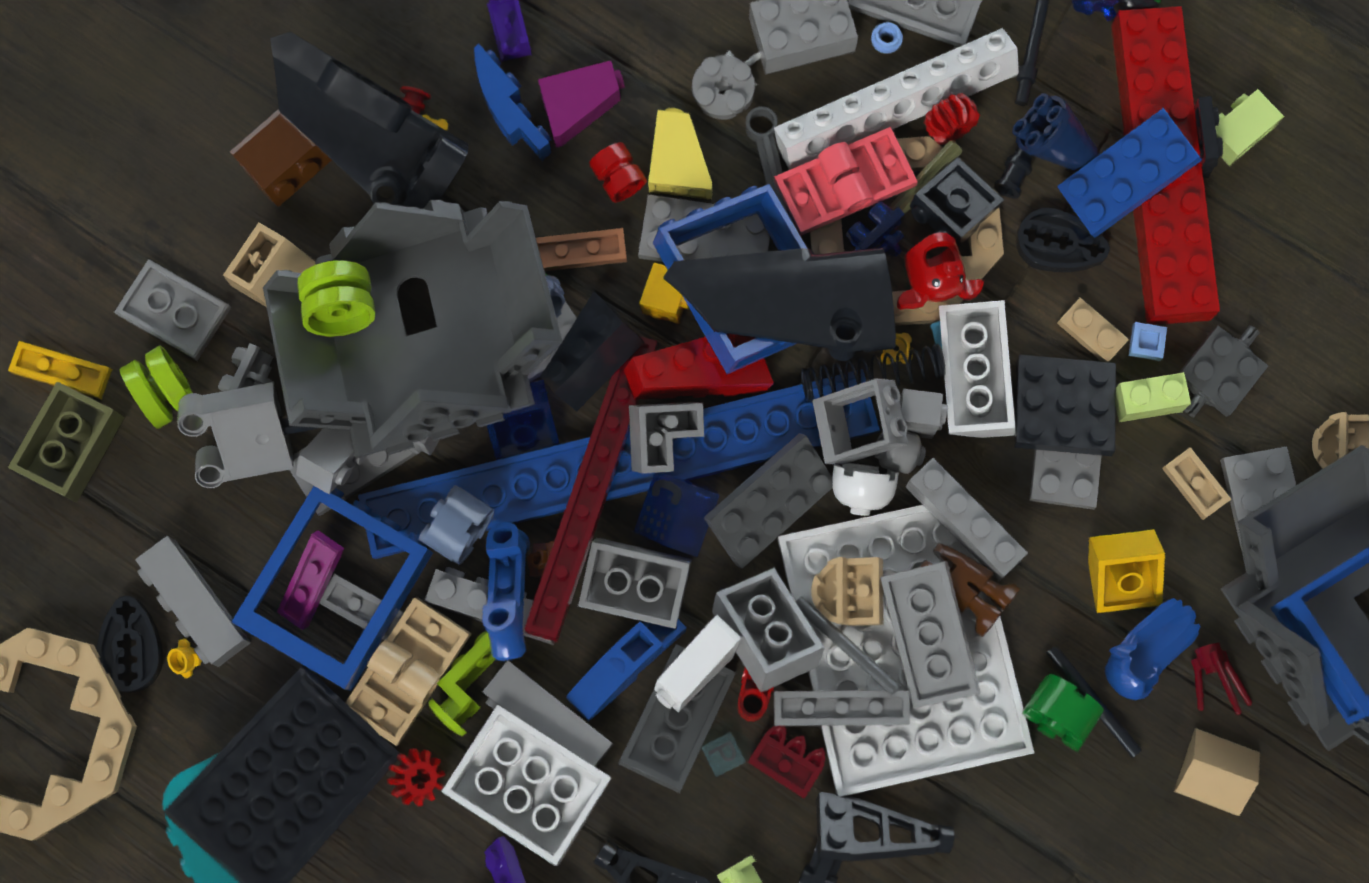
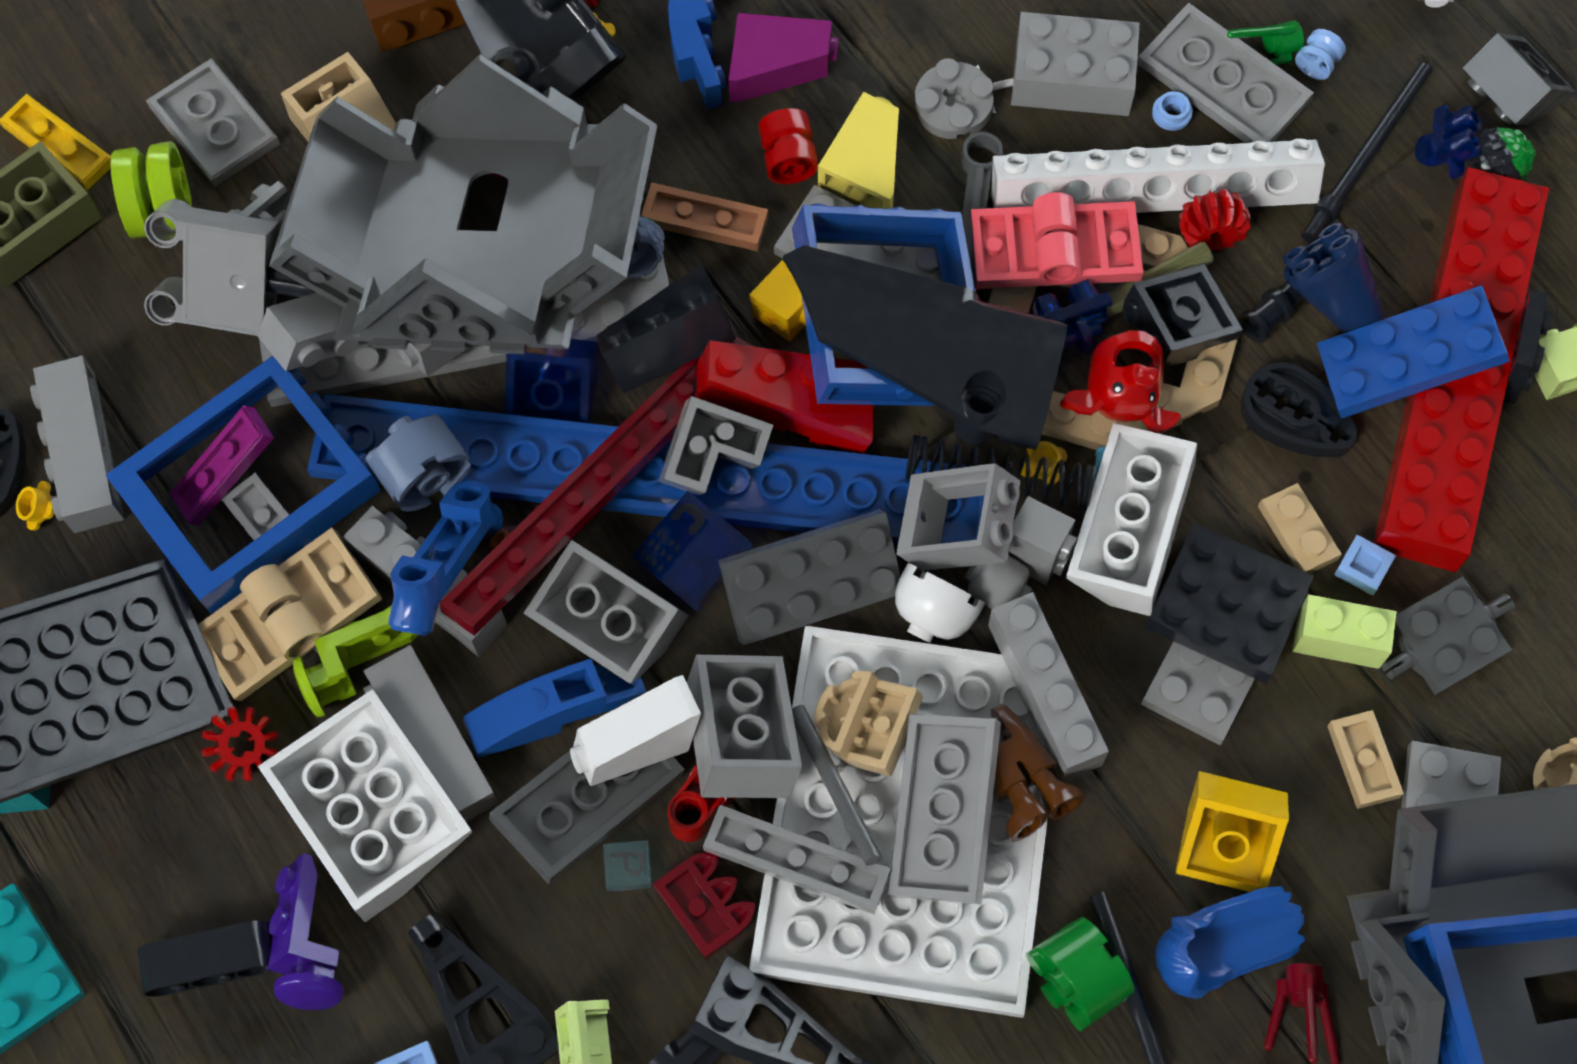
camera: 20 degrees right, 10 degrees down
lime wheel [297,260,376,337] -> none

